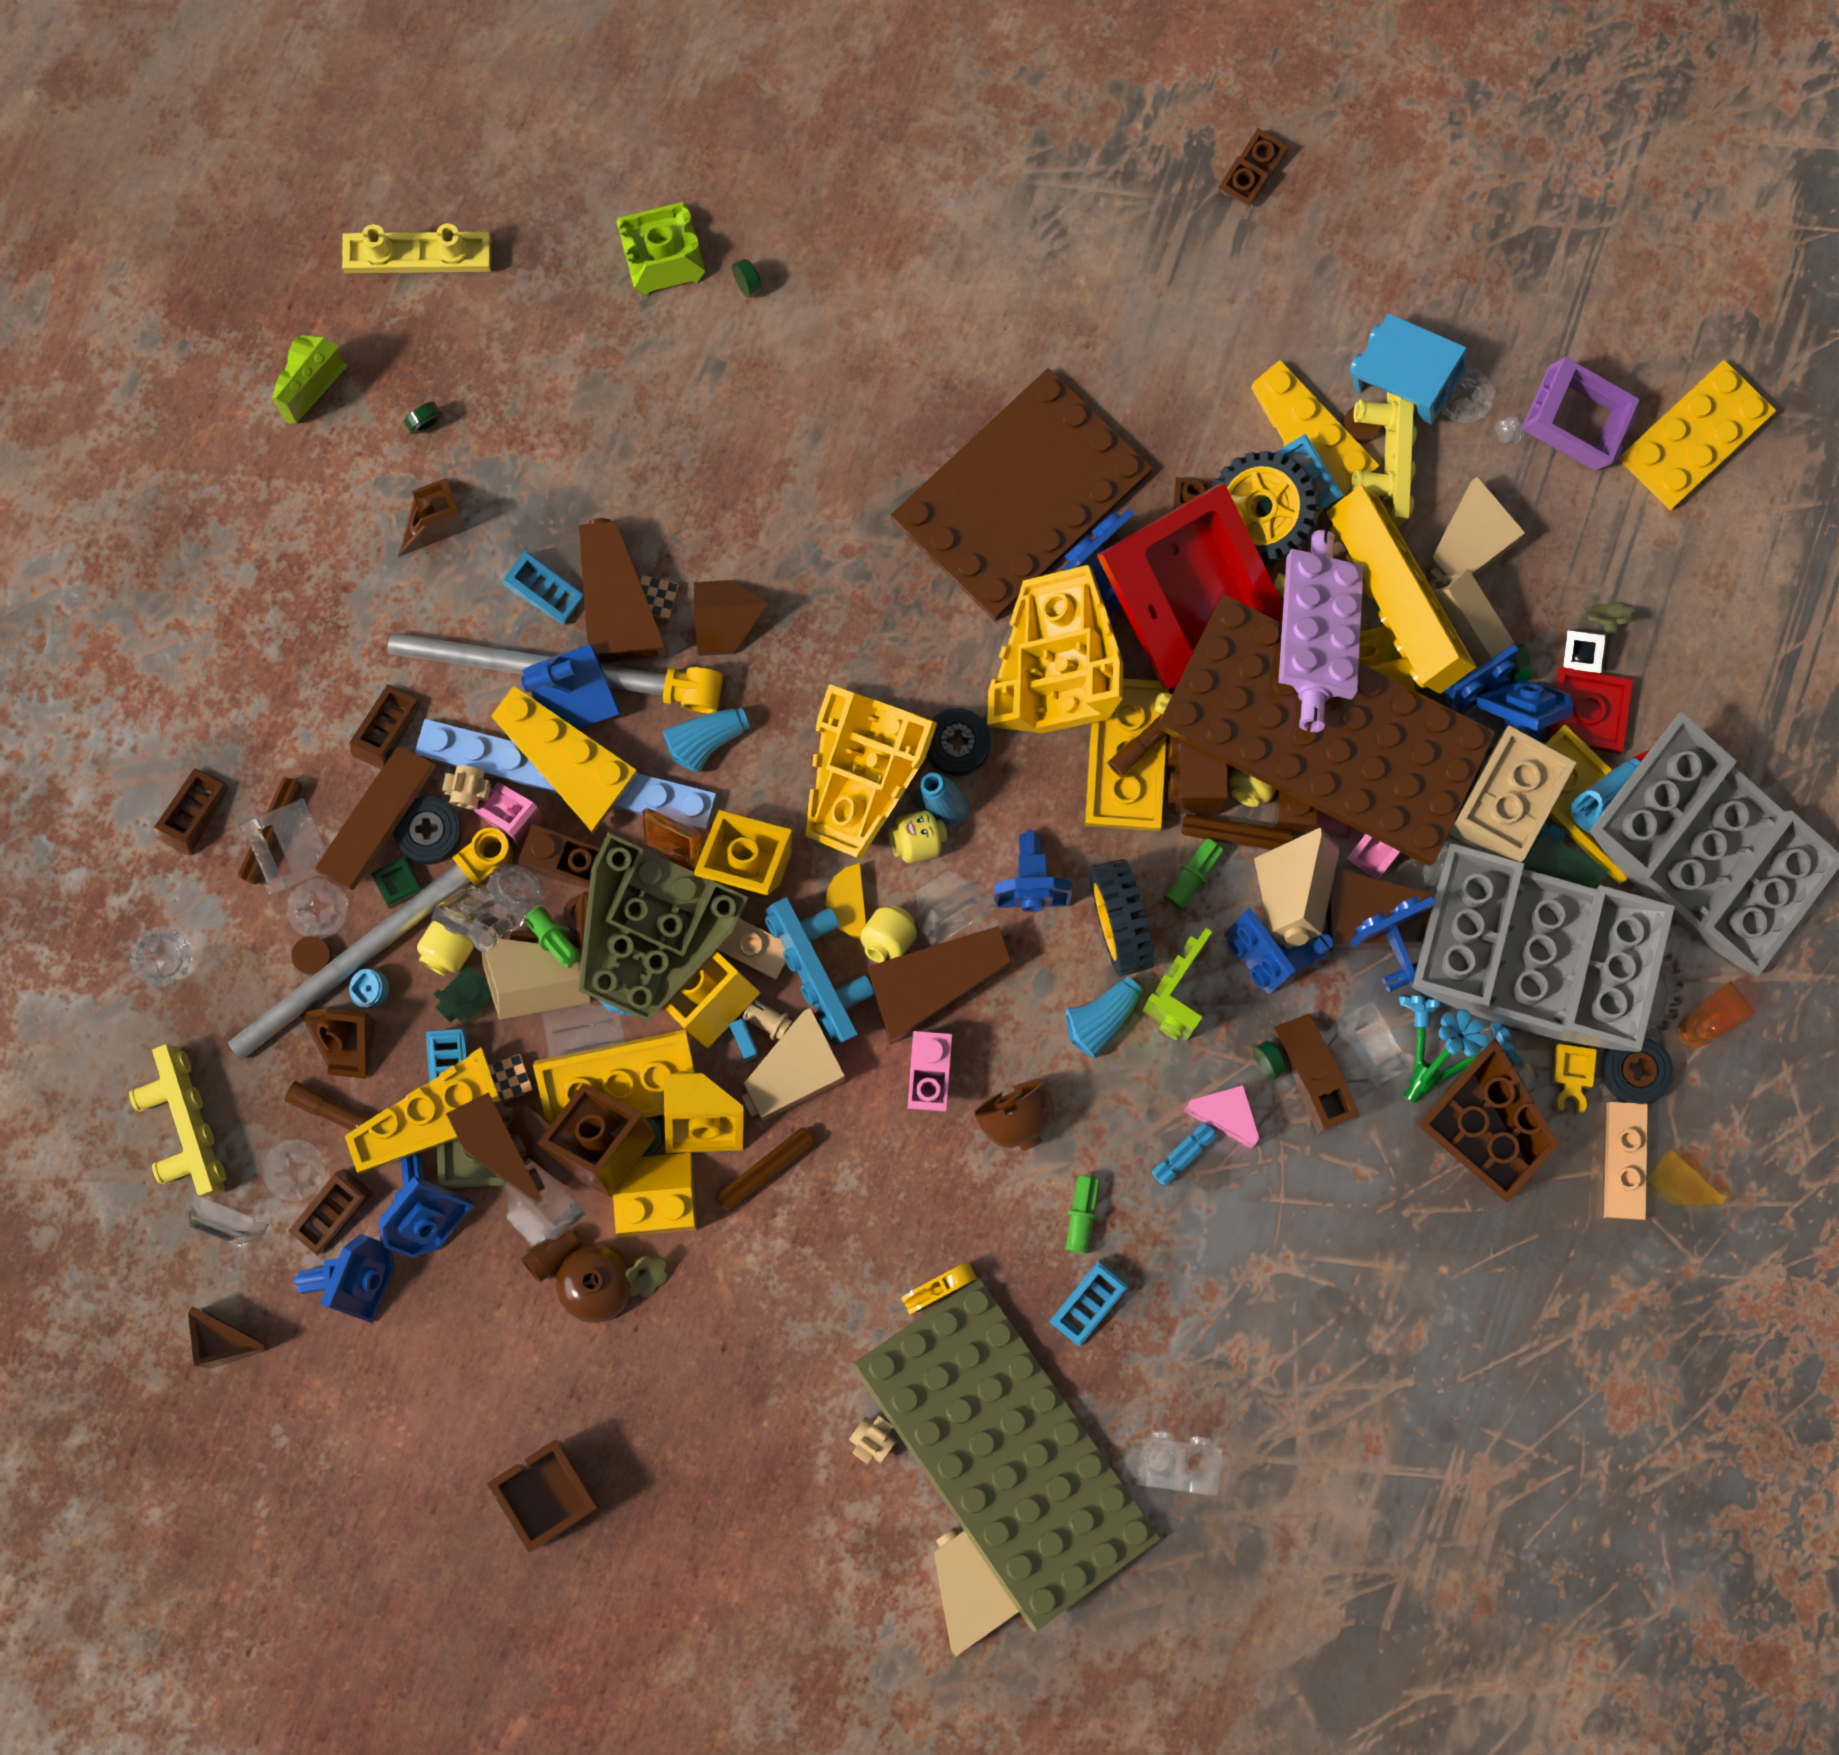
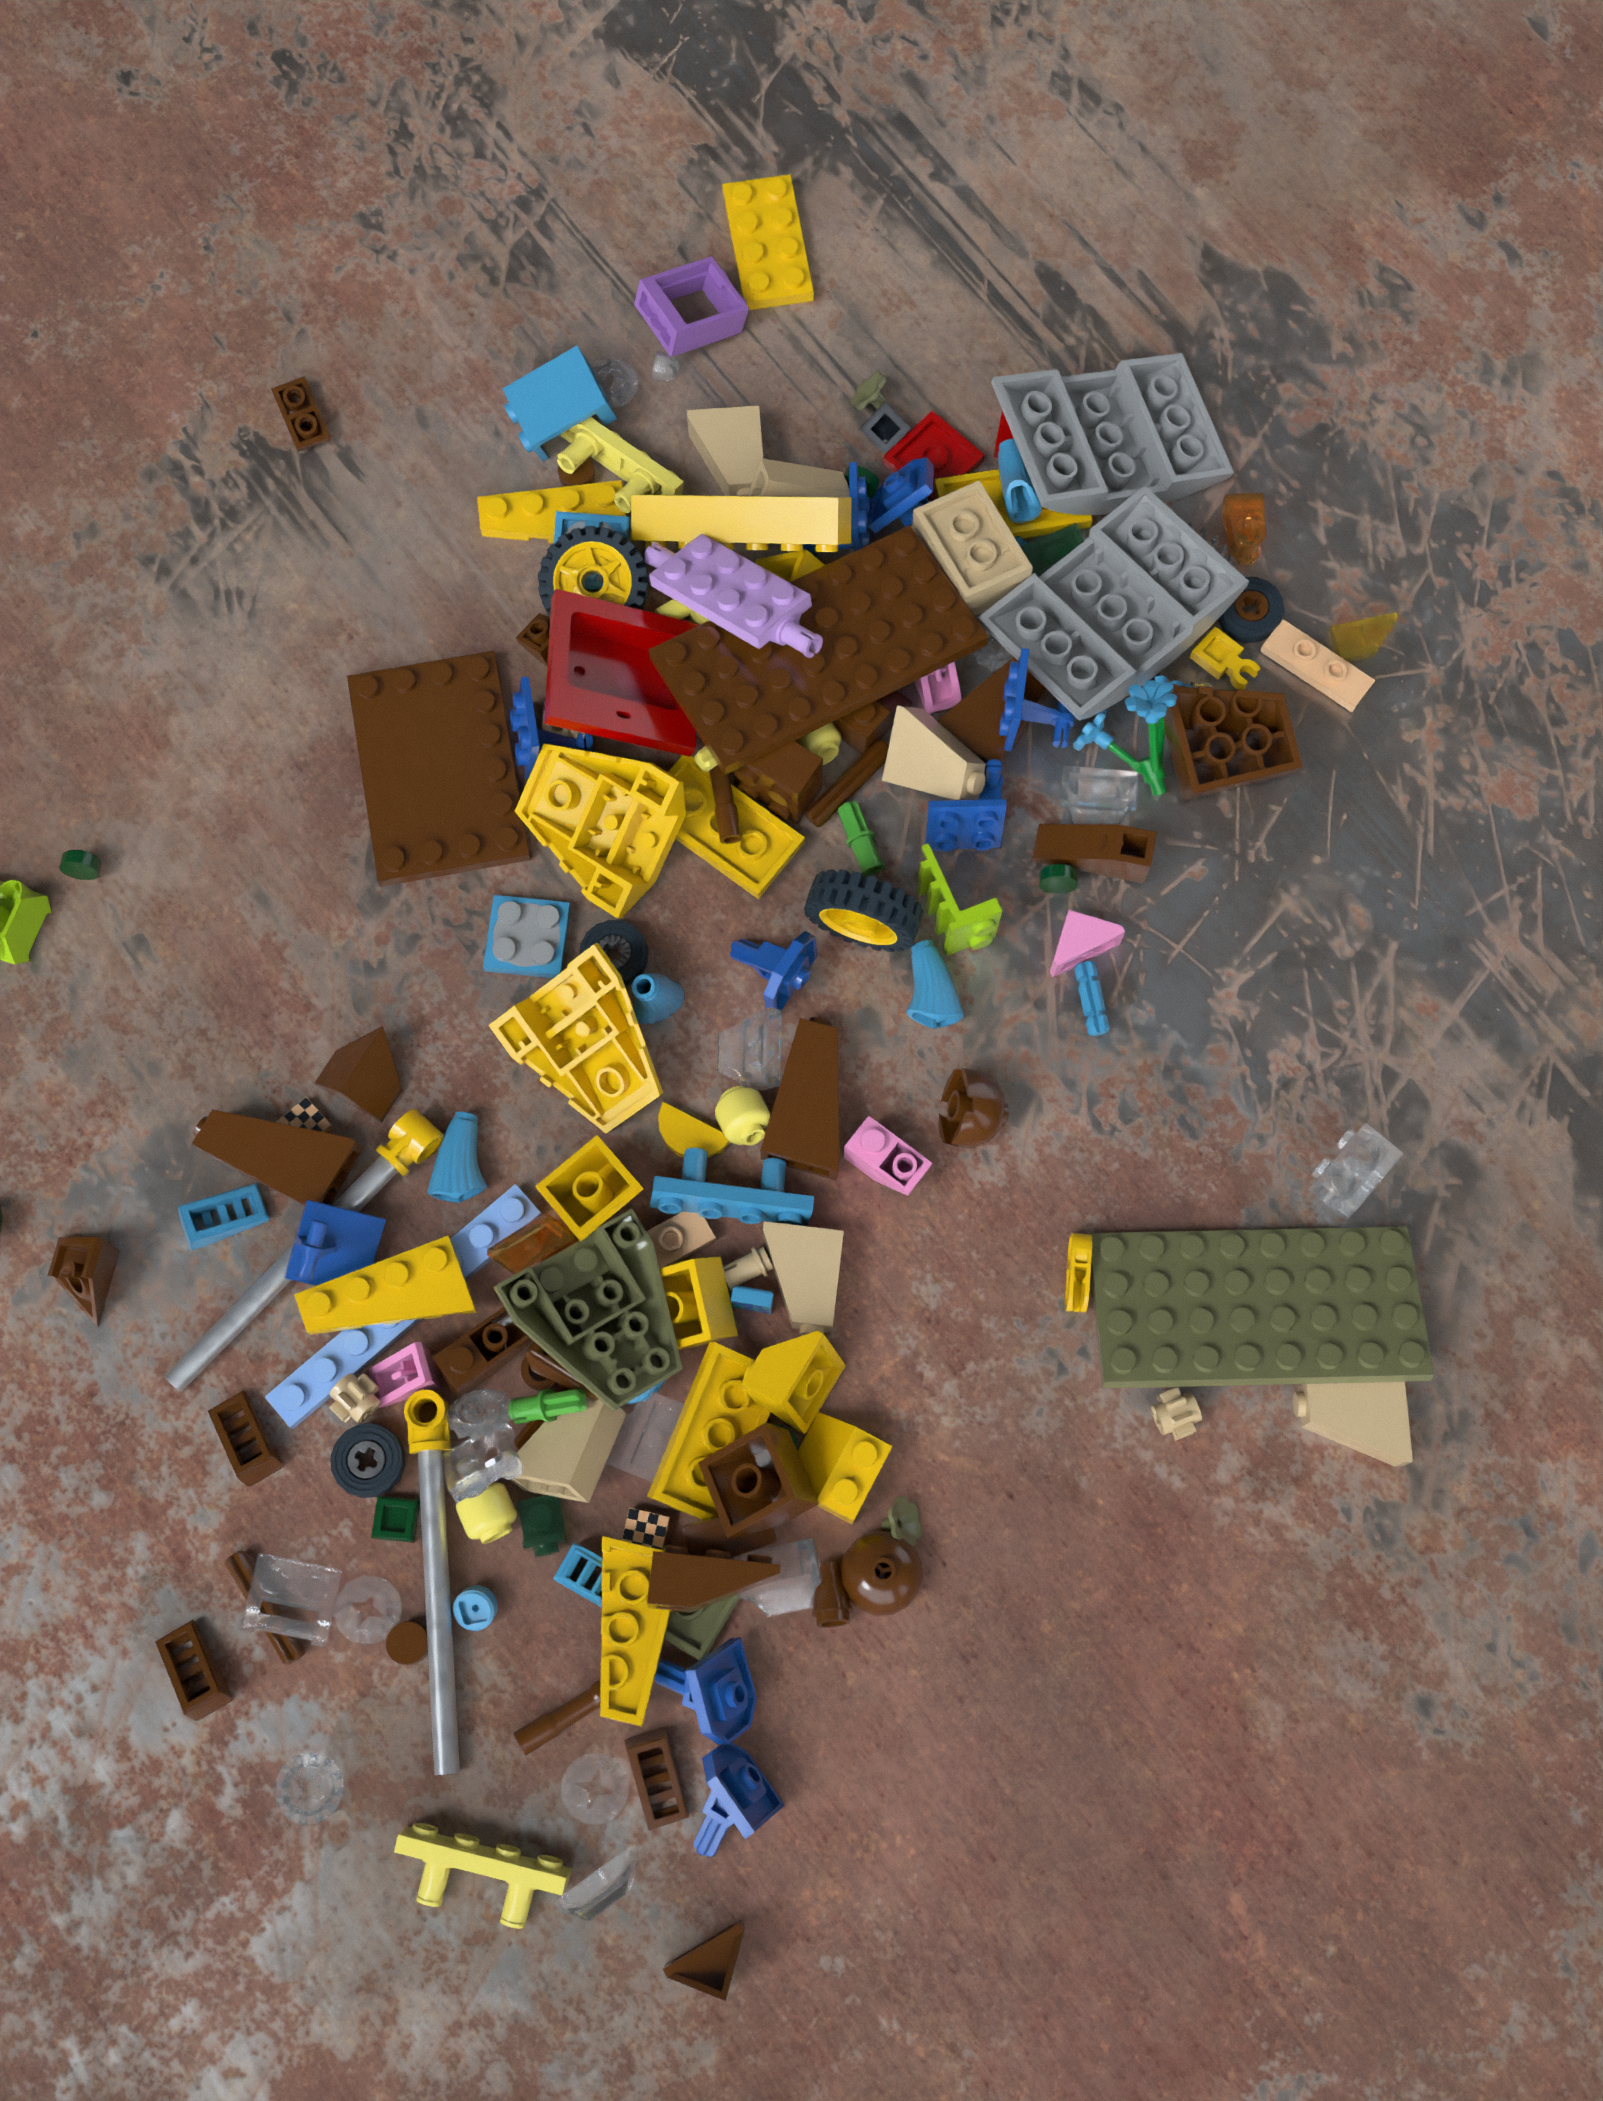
camera: 55 degrees left, 5 degrees down
reddish brown slope [300,1008,375,1079] -> none
reddish brown slope [315,747,436,891] -> none
reddish brown piece [487,1440,601,1552] -> none
reddish brown axle [716,1127,815,1212] -> none
light yellow head [888,810,947,864] -> none
dark azure slope [1049,1258,1130,1347] -> none
bright green axle [1064,1175,1100,1254] -> none
none -> light grey piece [483,895,571,978]

